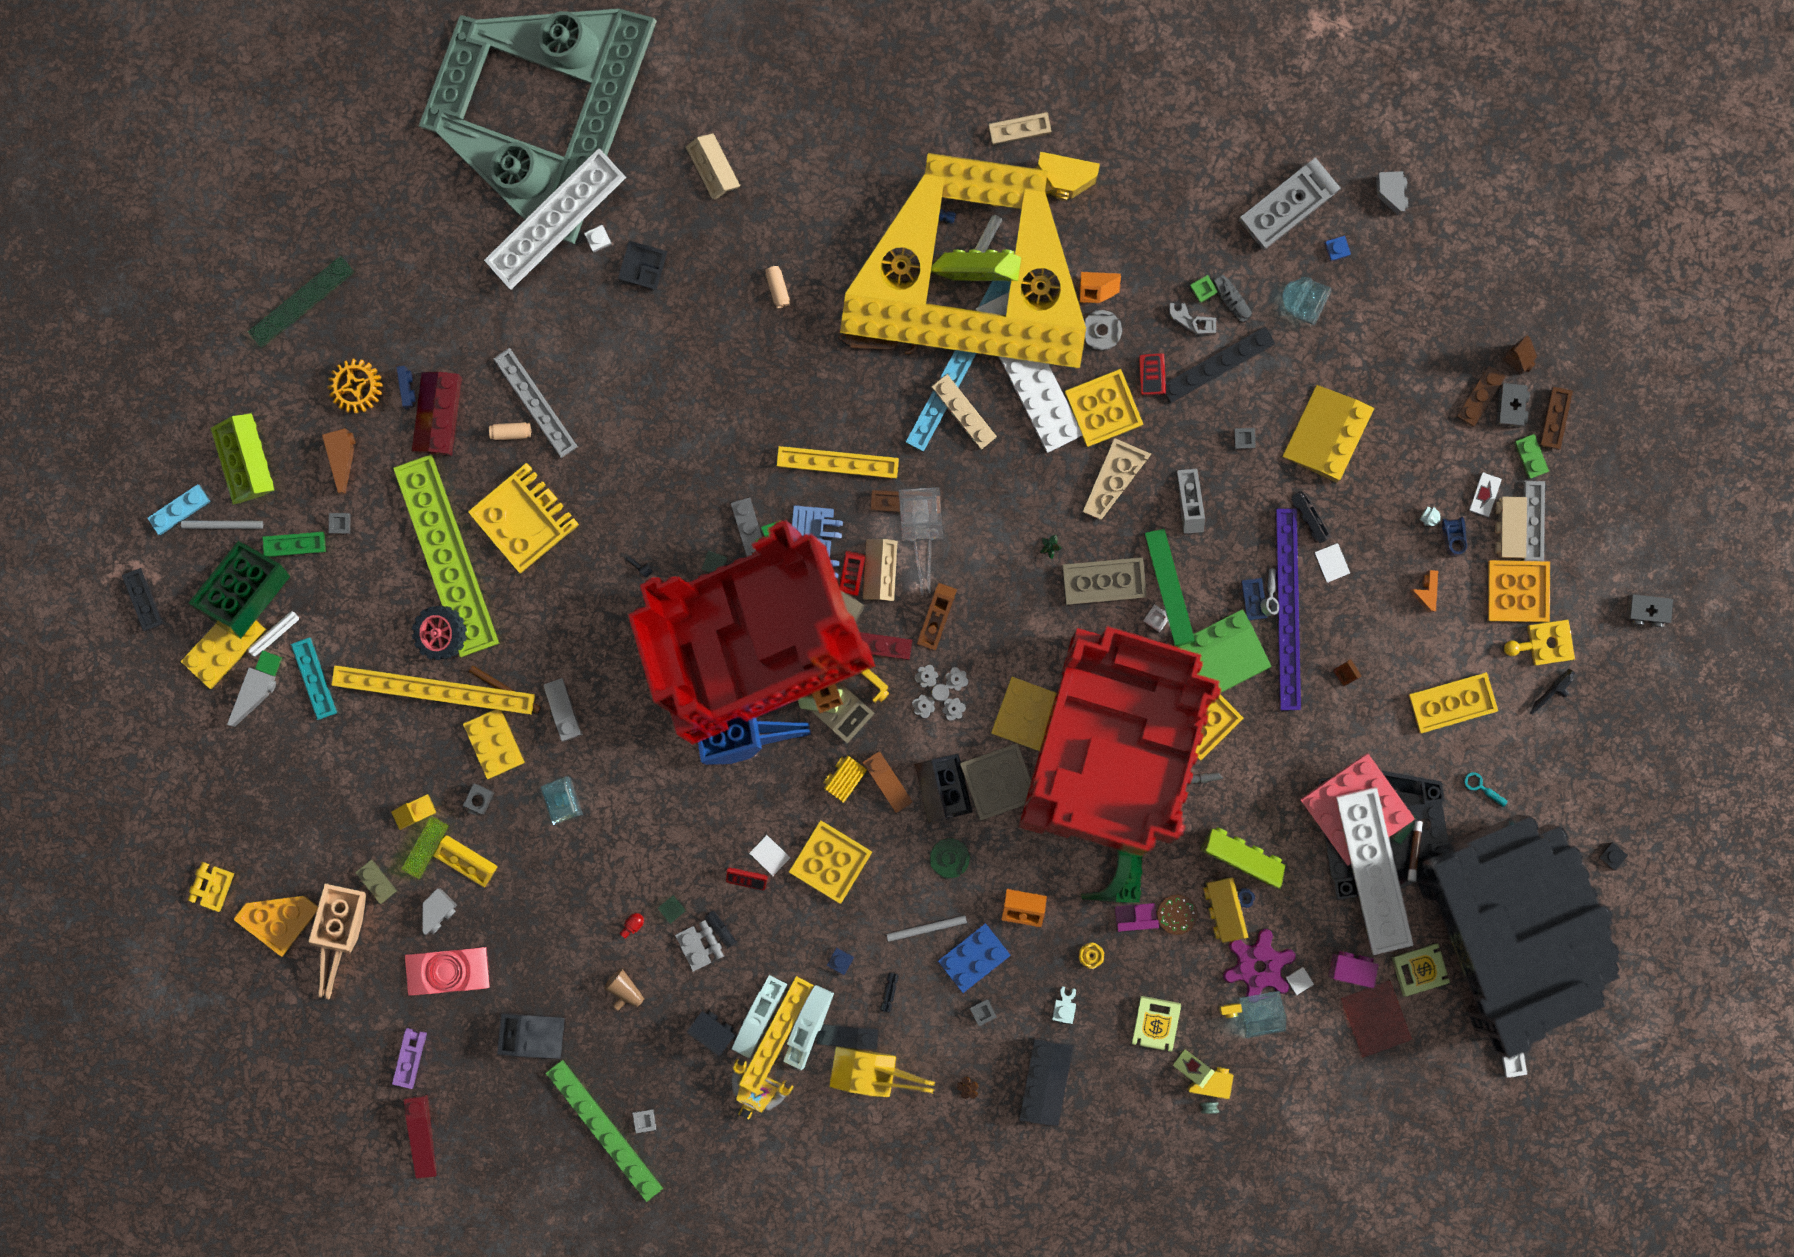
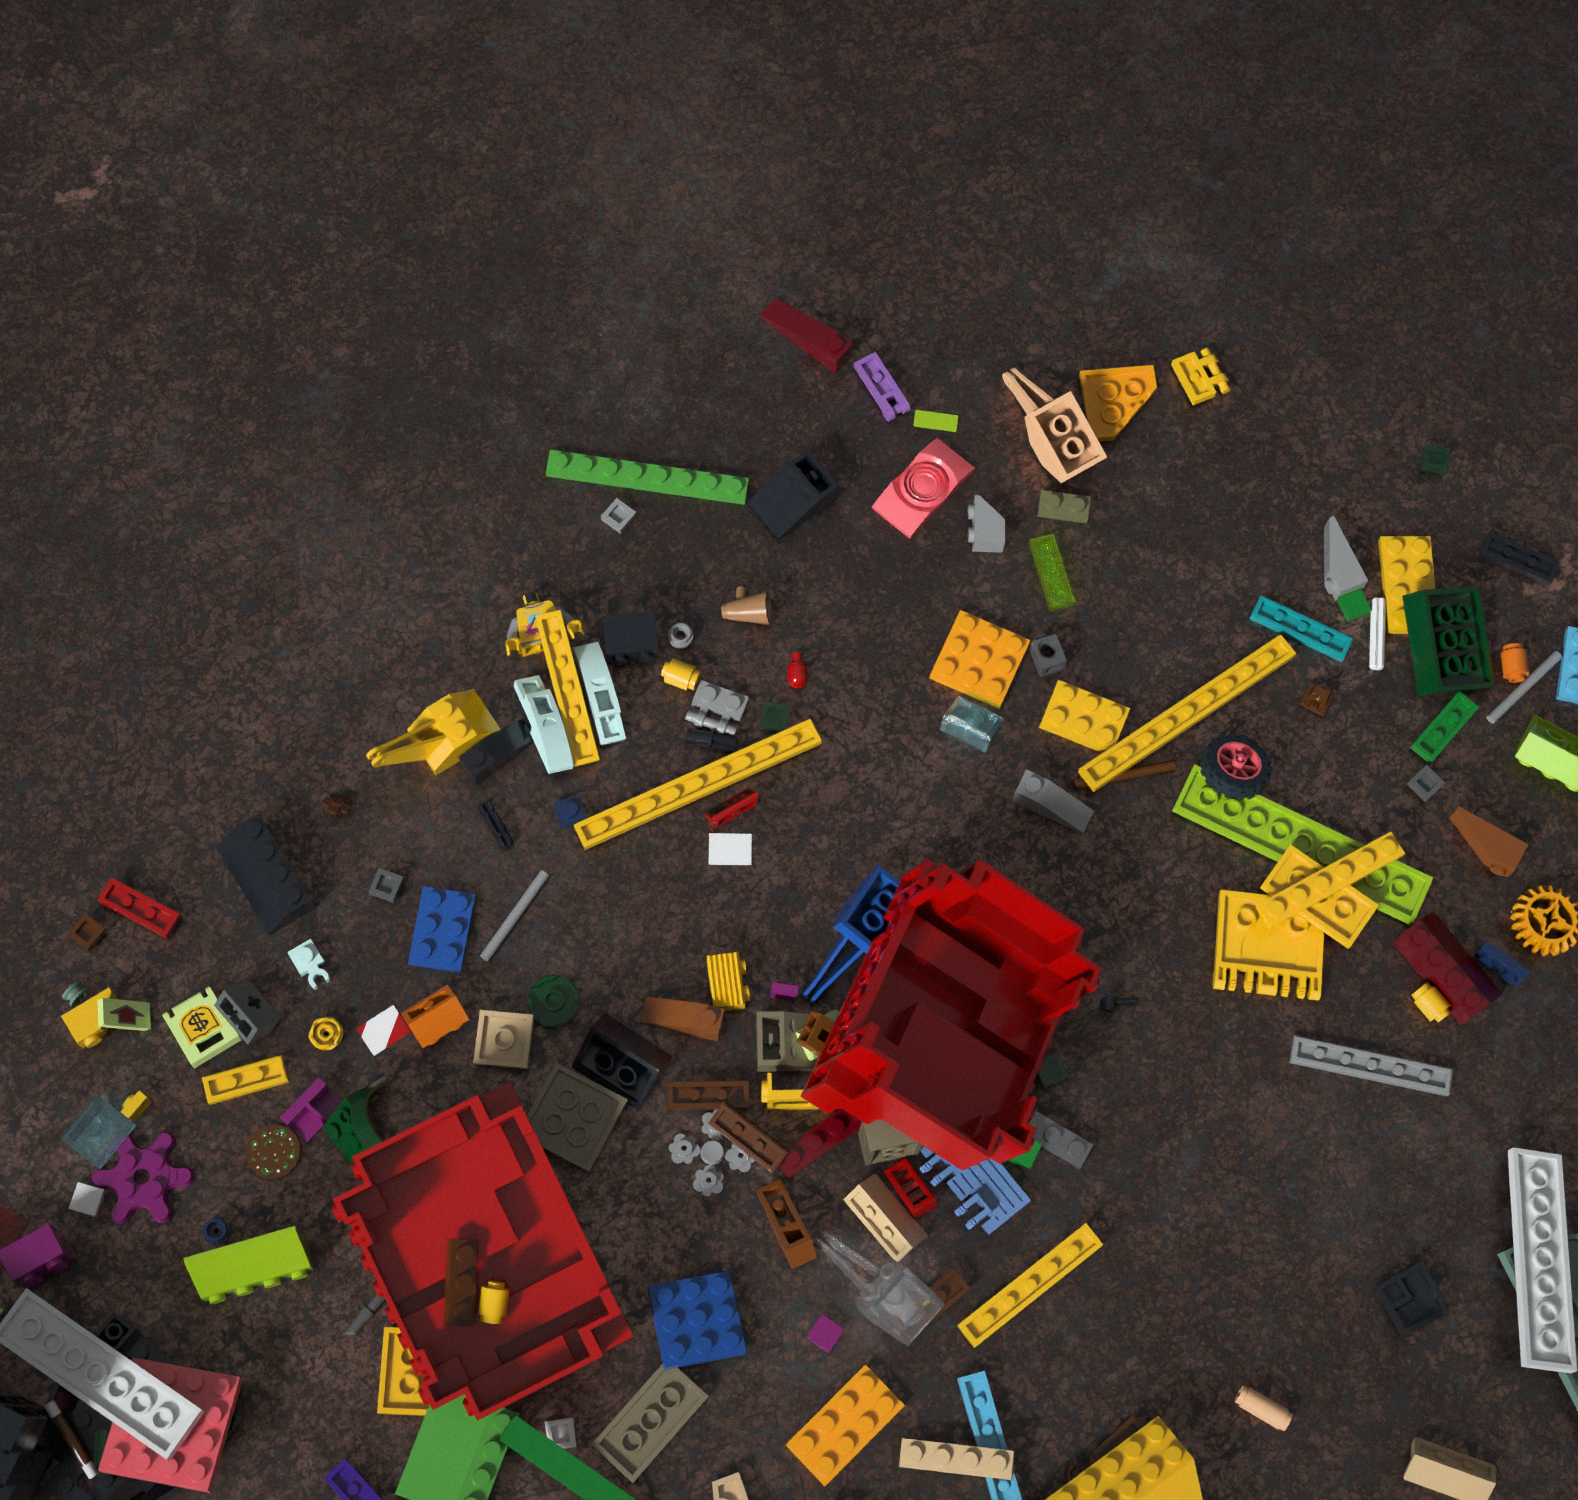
camera: 135 degrees right, 15 degrees down
yellow slope [391,794,437,830] -> none
yellow slope [433,835,497,888] -> none
light nougat piece [489,422,531,440] -> none
white plate [585,225,611,253] -> none
yellow plate [789,820,872,904] -> none
yellow plate [991,677,1056,751] -> none
dark green plant [1040,535,1061,559] -> none
yellow slope [1203,877,1248,943] -> none
none -> reddish brown plate [67,913,107,952]
none -> red plate [97,877,182,939]
none -> yellow tile [202,1055,289,1105]
none -> dark grey brick [214,978,281,1045]
none -> white sticker [356,1005,411,1056]
none -> reddish brown plate [444,1239,478,1326]
none -> tan plate [473,1010,535,1070]
none -> yellow brick [478,1281,510,1324]
none -> yellow plate [574,719,822,850]
none -> blue plate [647,1271,747,1370]
none -> yellow brick [661,658,701,691]
none -> reddish brown plate [667,1081,749,1111]
none -> light grey plate [668,623,693,648]
none -> reddish brown tile [708,1101,790,1174]
none -> magenta tile [770,982,799,1002]
none -> light orange plate [785,1364,905,1487]
none -> magenta tile [806,1314,845,1354]
none -> lime sticker [913,410,958,432]
none -> light orange plate [929,610,1030,709]
none -> yellow plate [1255,832,1405,930]
none -> yellow plate [1260,844,1379,949]
none -> reddish brown brick [1300,682,1334,717]
none -> yellow brick [1411,982,1451,1023]
none -> clear green plate [1420,444,1450,475]
none -> orange brick [1500,643,1529,683]

